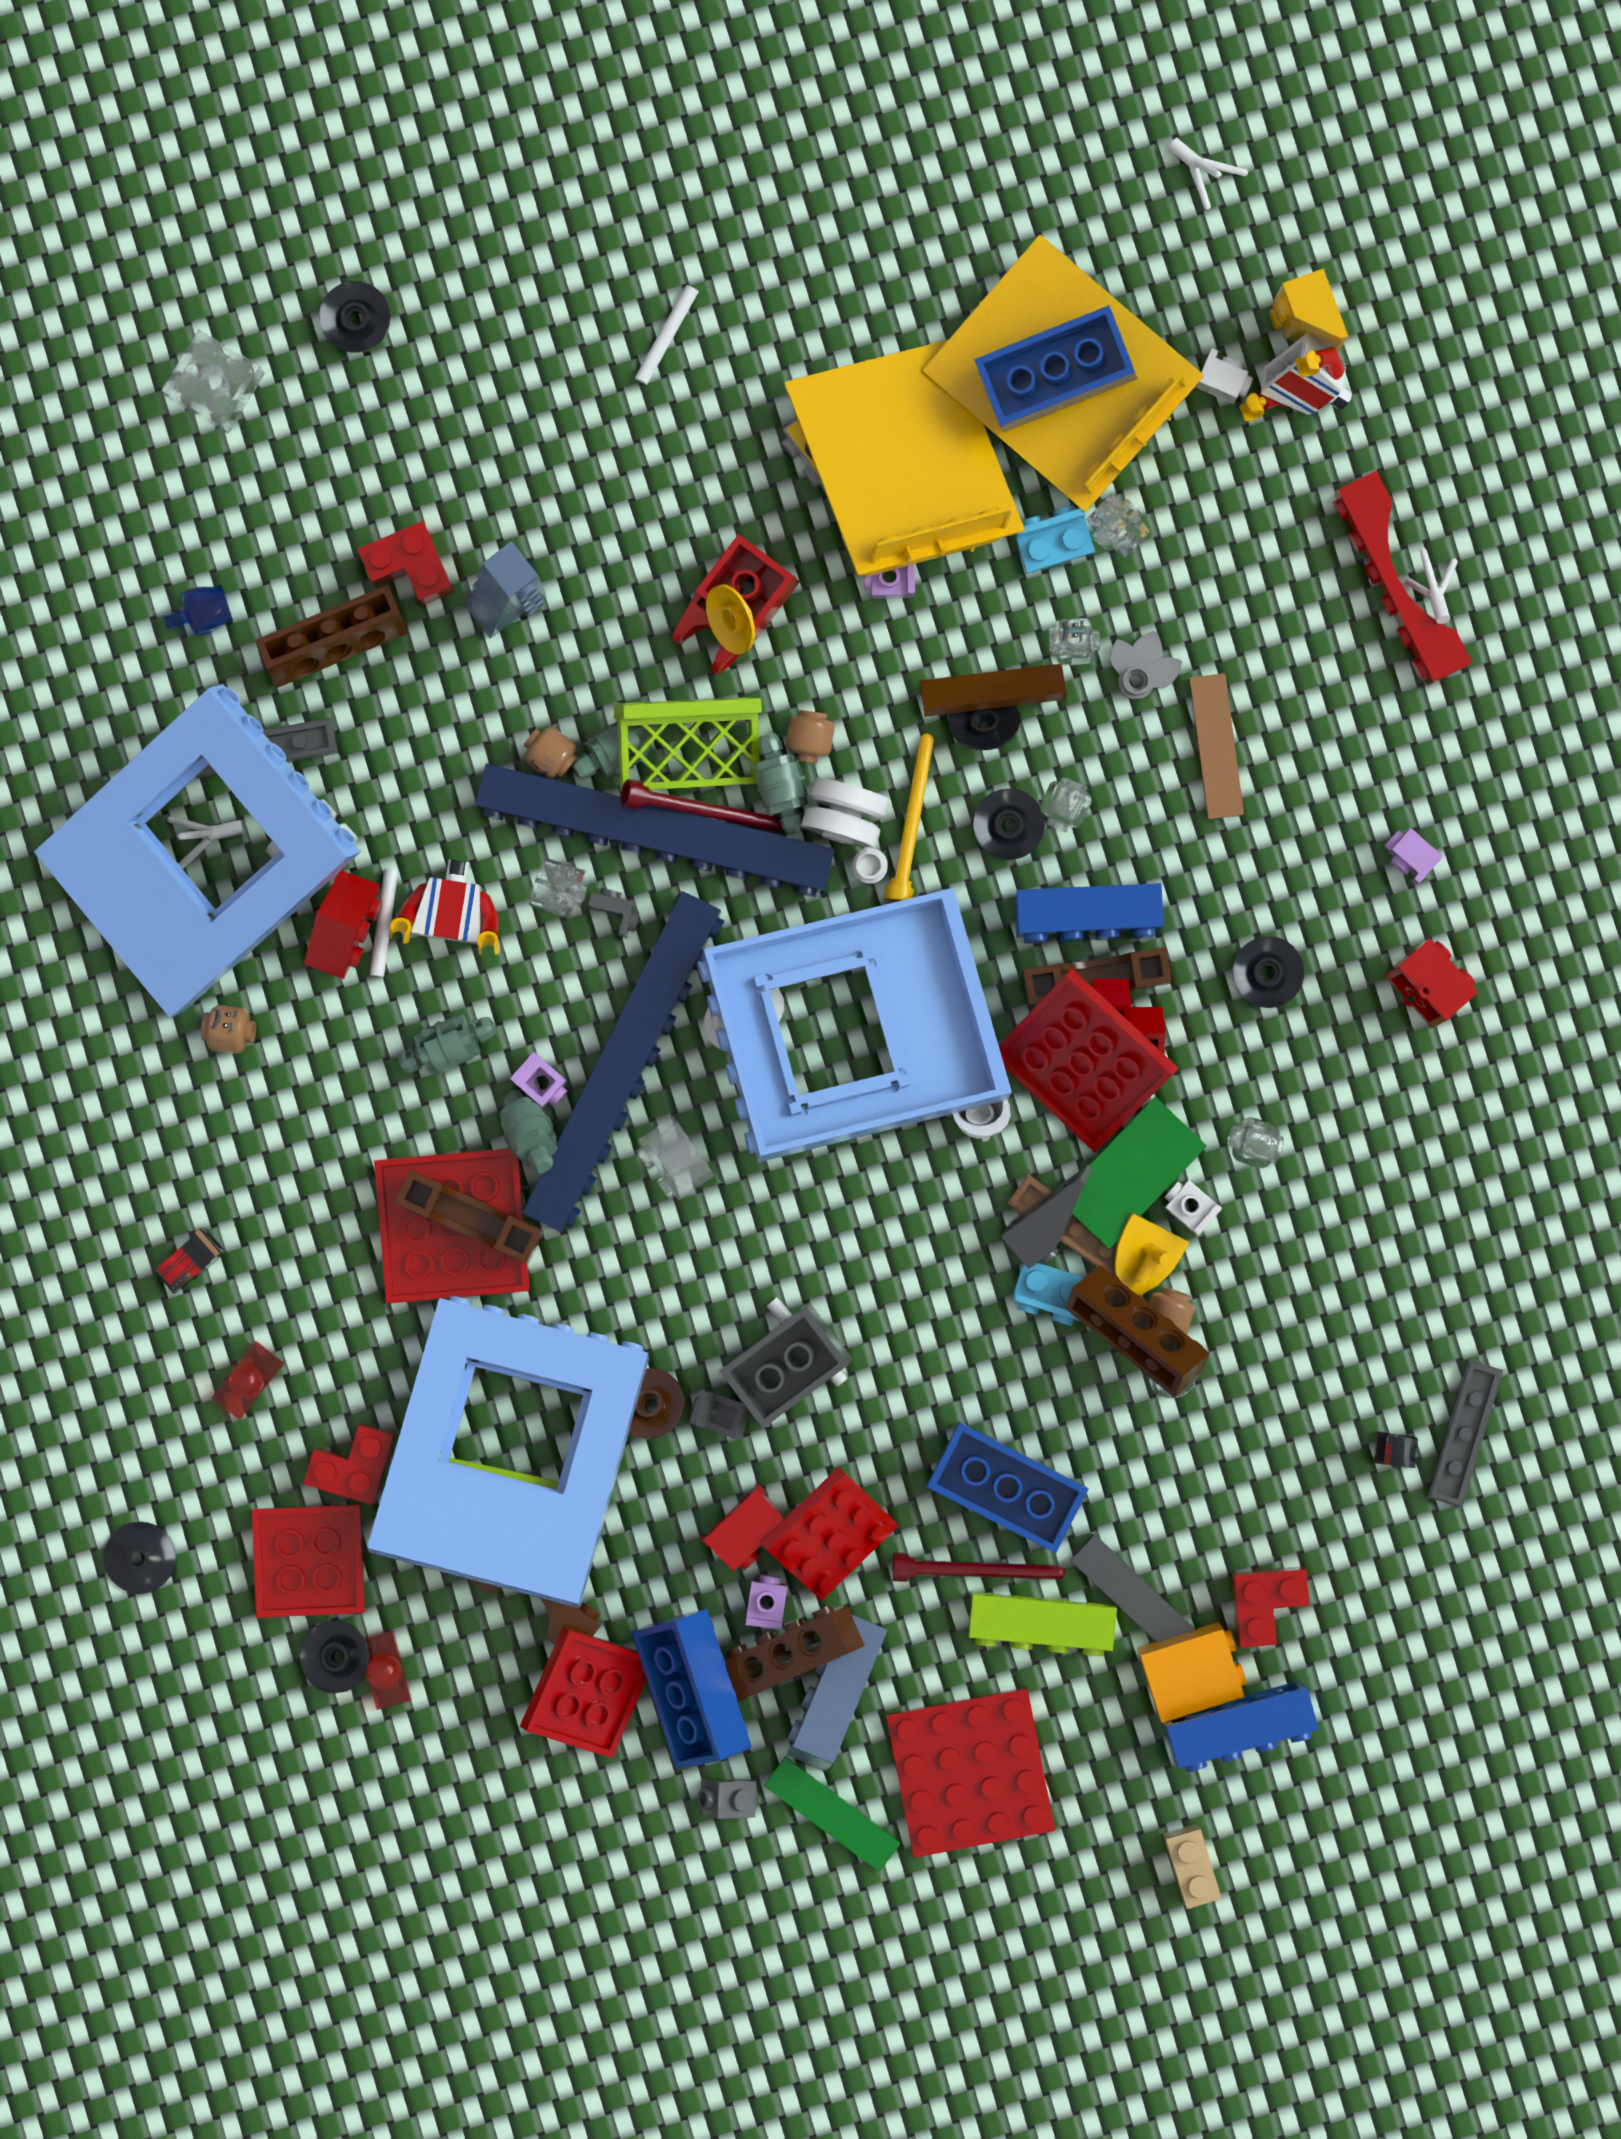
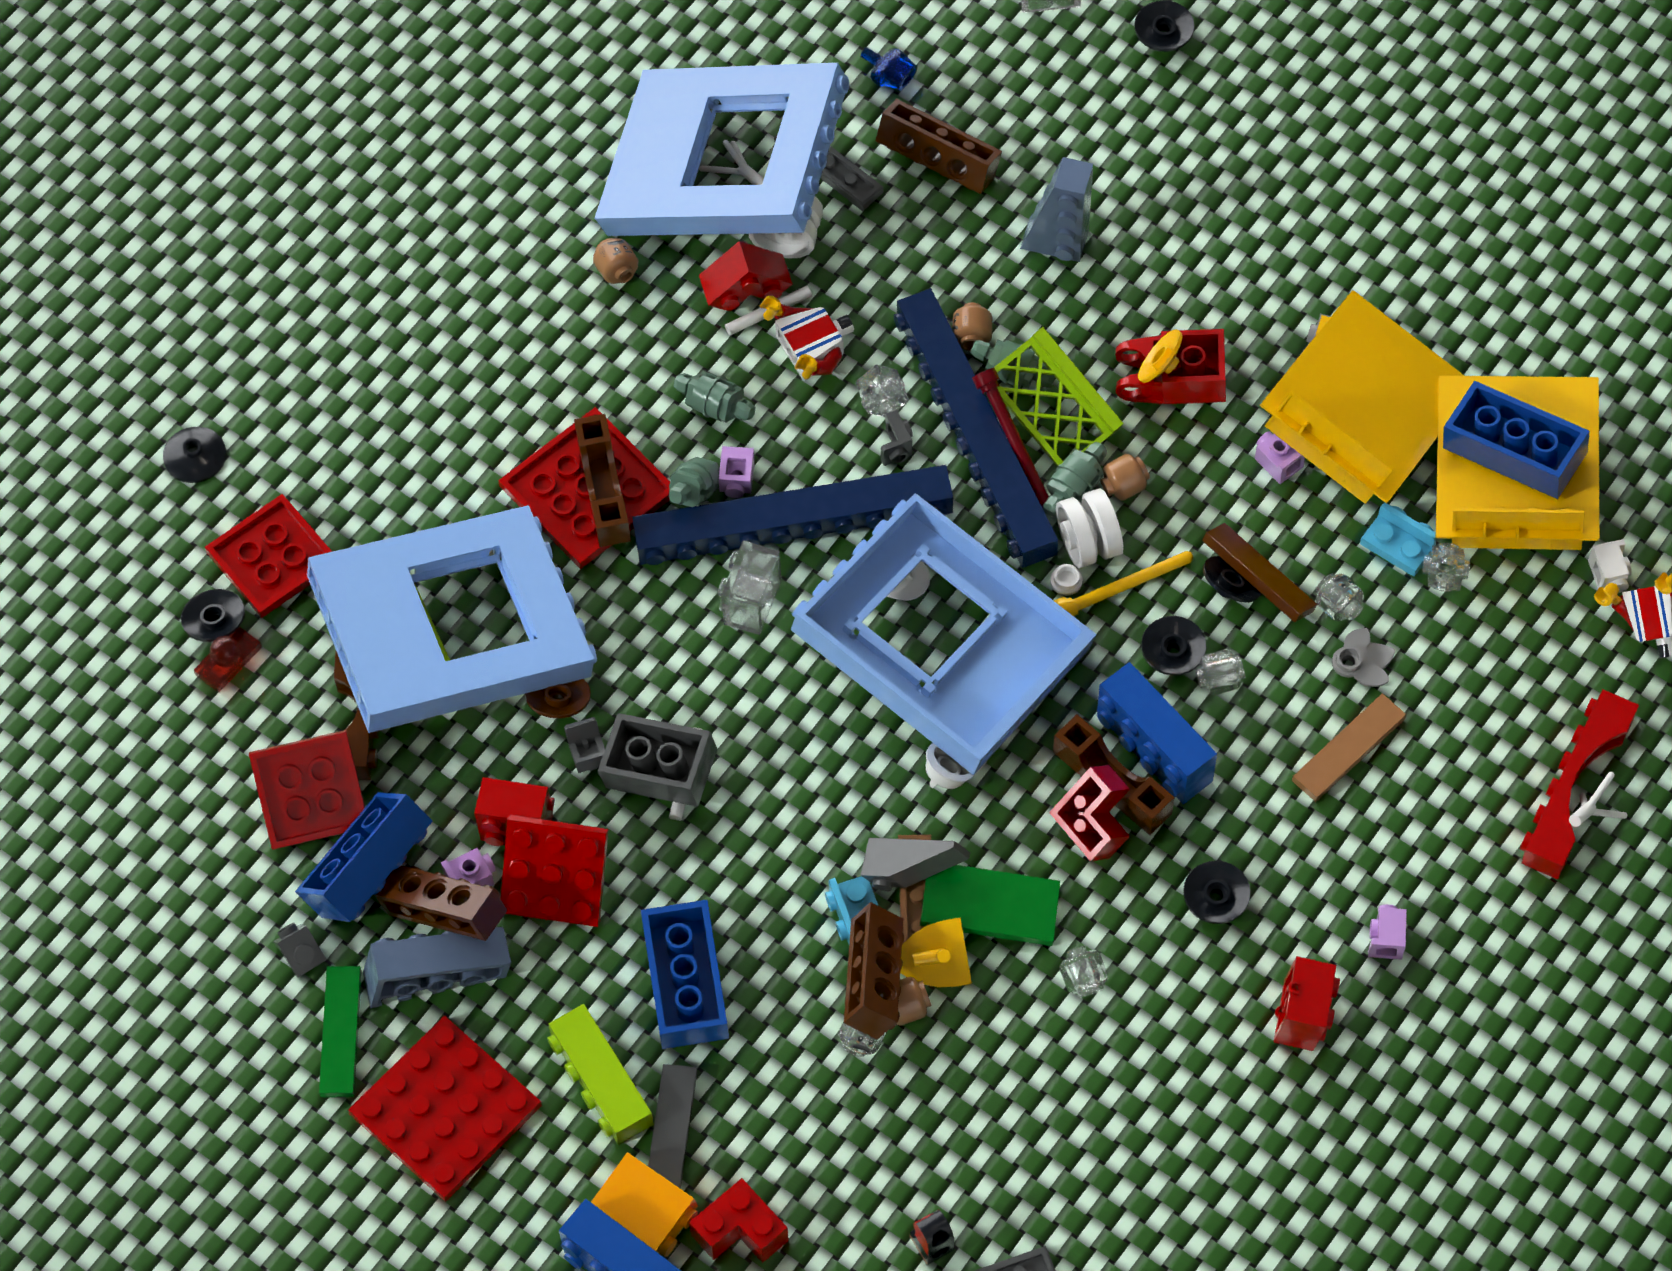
camera: 55 degrees right, 25 degrees down
leg [155,1228,227,1294] -> none
clear red tile [211,1341,285,1420] -> none
red brick [303,1423,397,1505] -> none
red brick [357,521,455,606] -> none
white bar [635,285,699,385] -> none
dark red piece [892,1553,1065,1582] -> none
red plate [998,968,1178,1152] -> none
white brick [1164,1180,1222,1236] -> none

